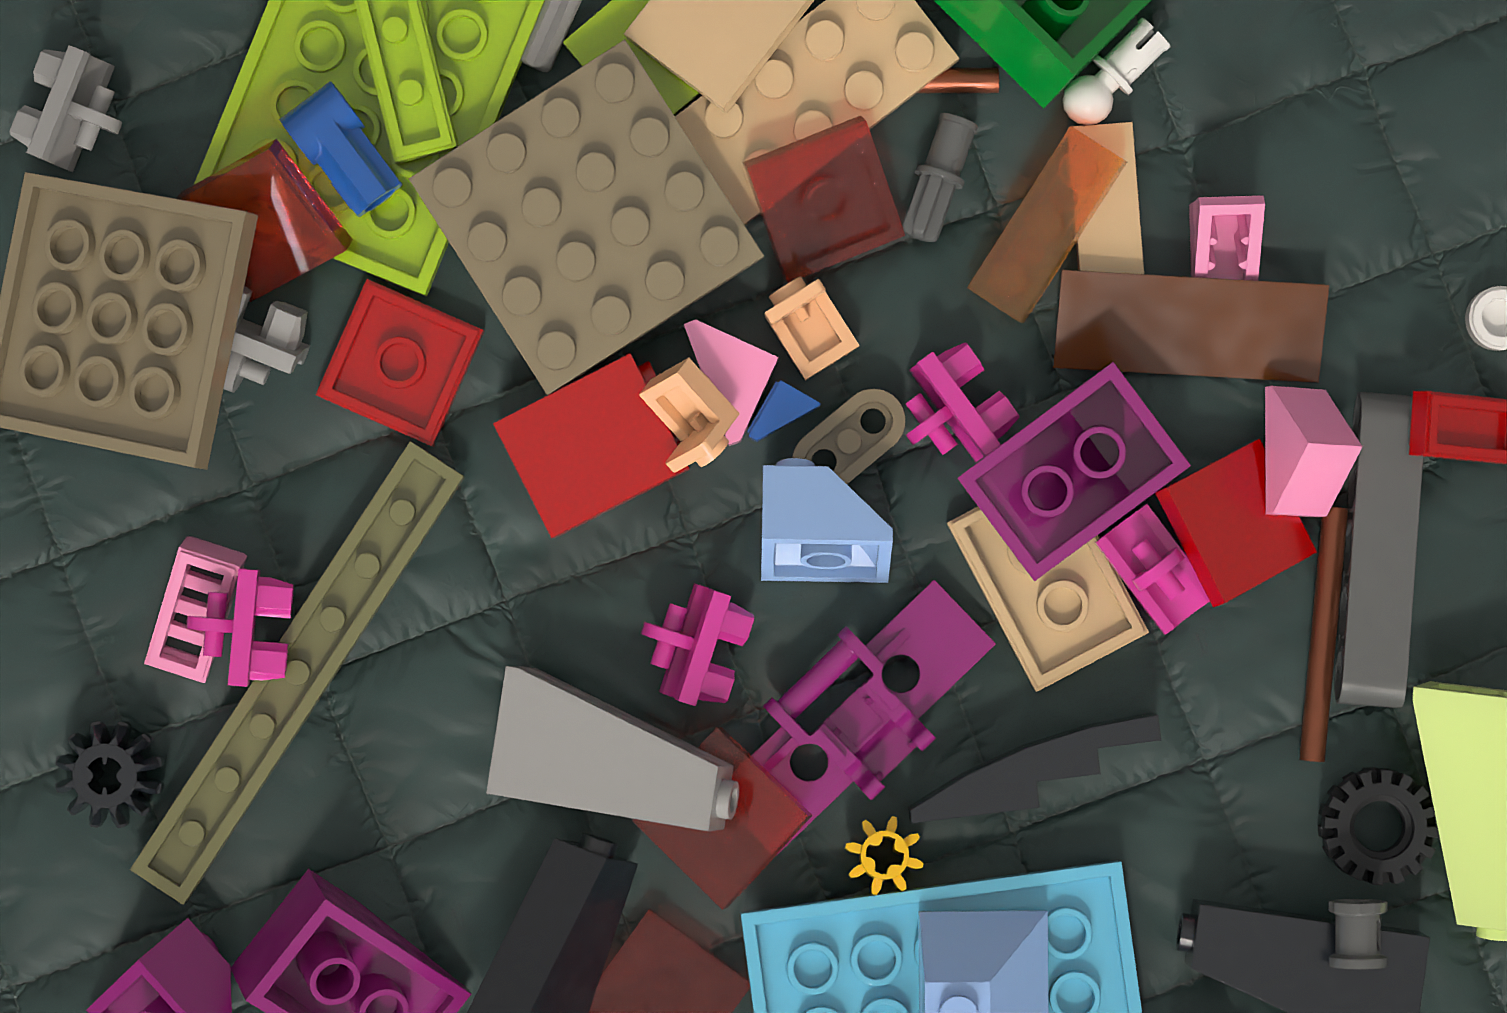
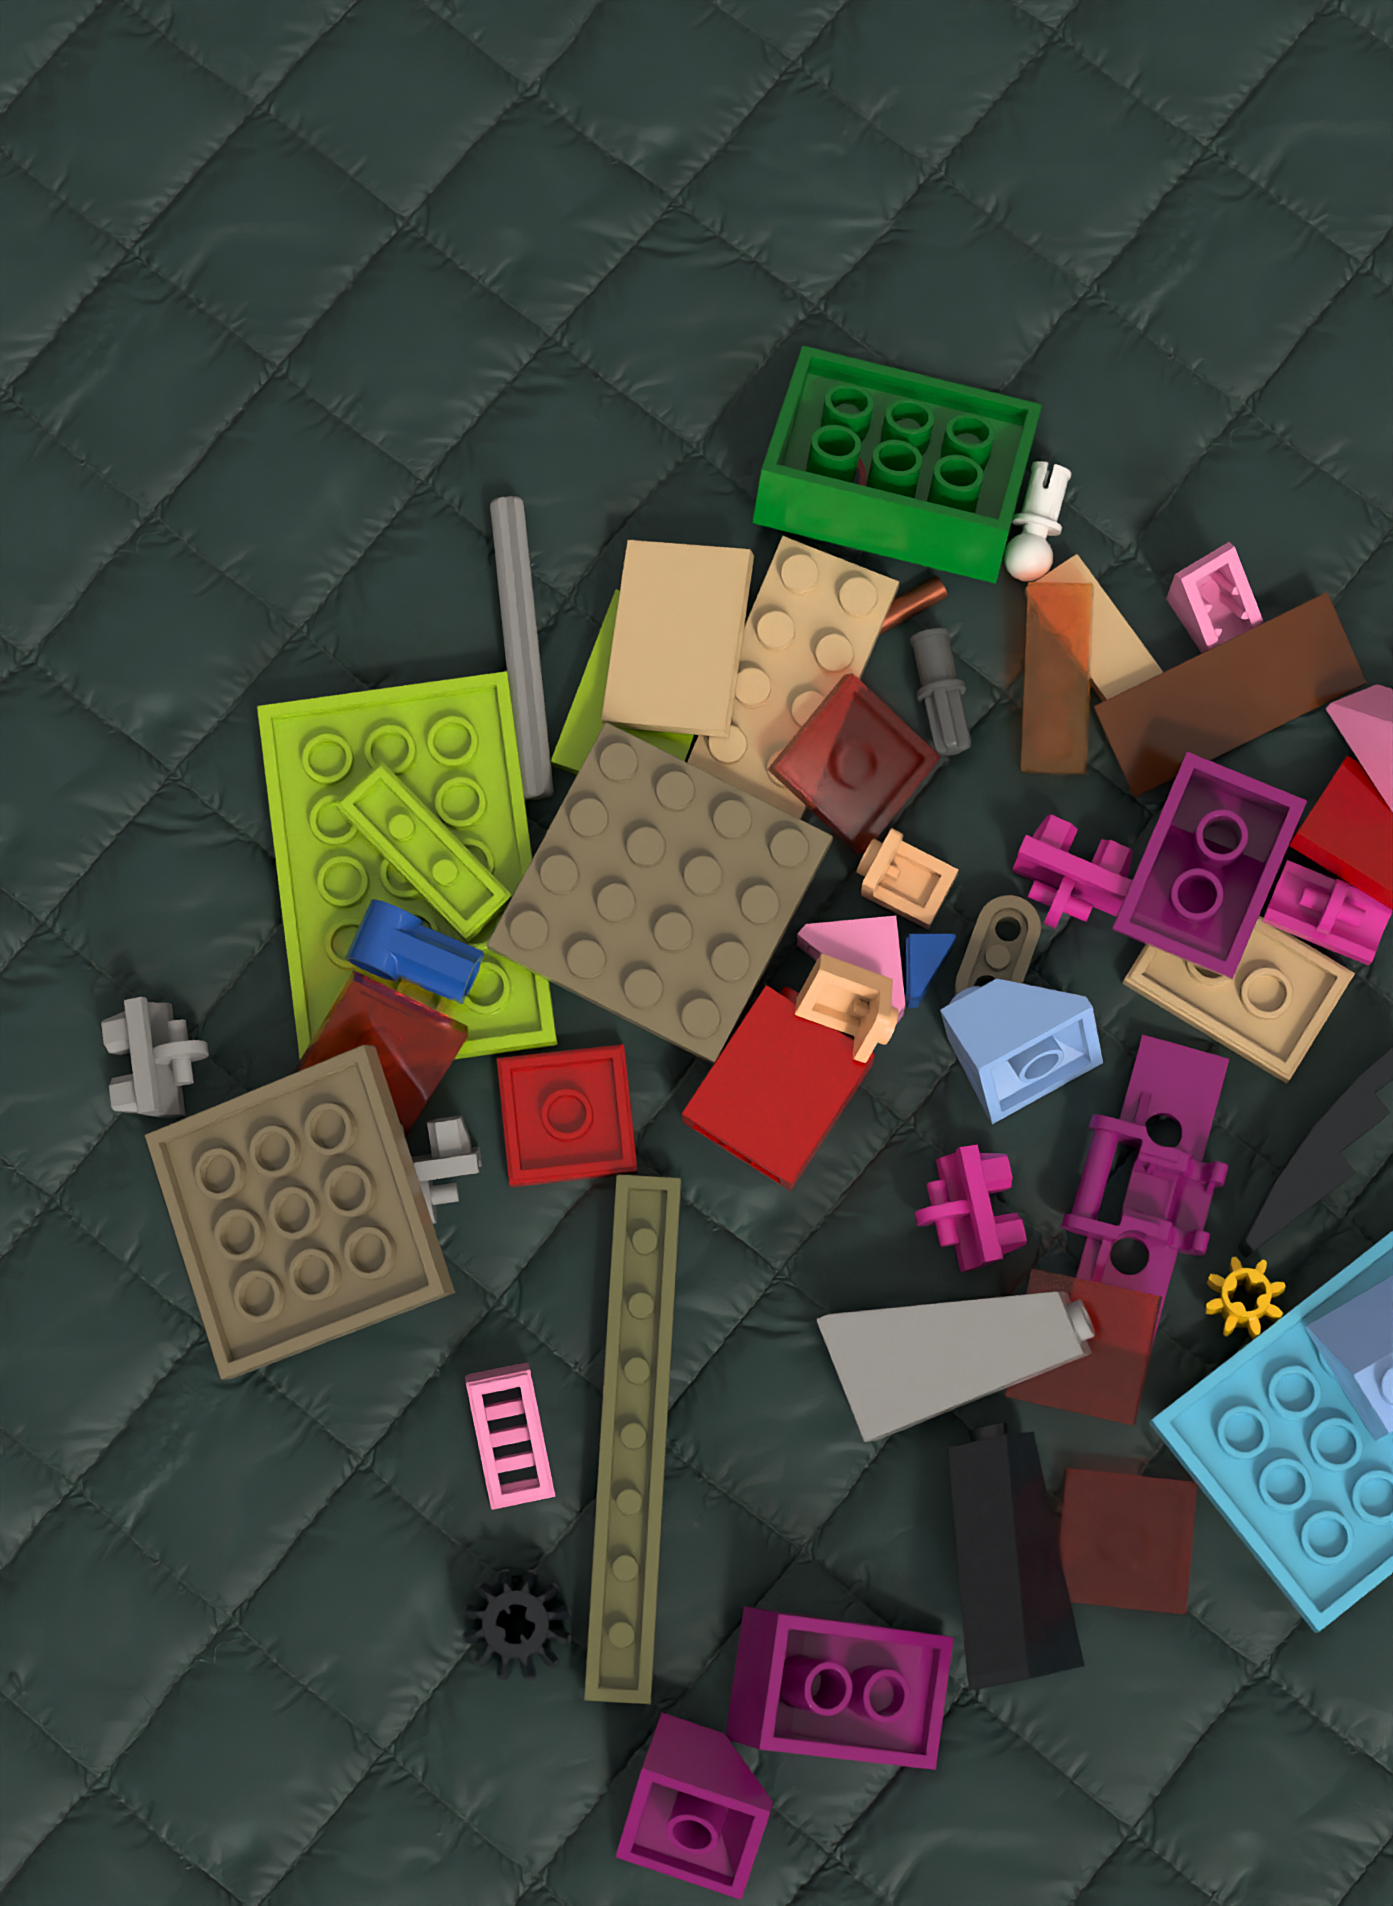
camera: 25 degrees left, 10 degrees down
dark pink hips [186,568,294,687] -> none

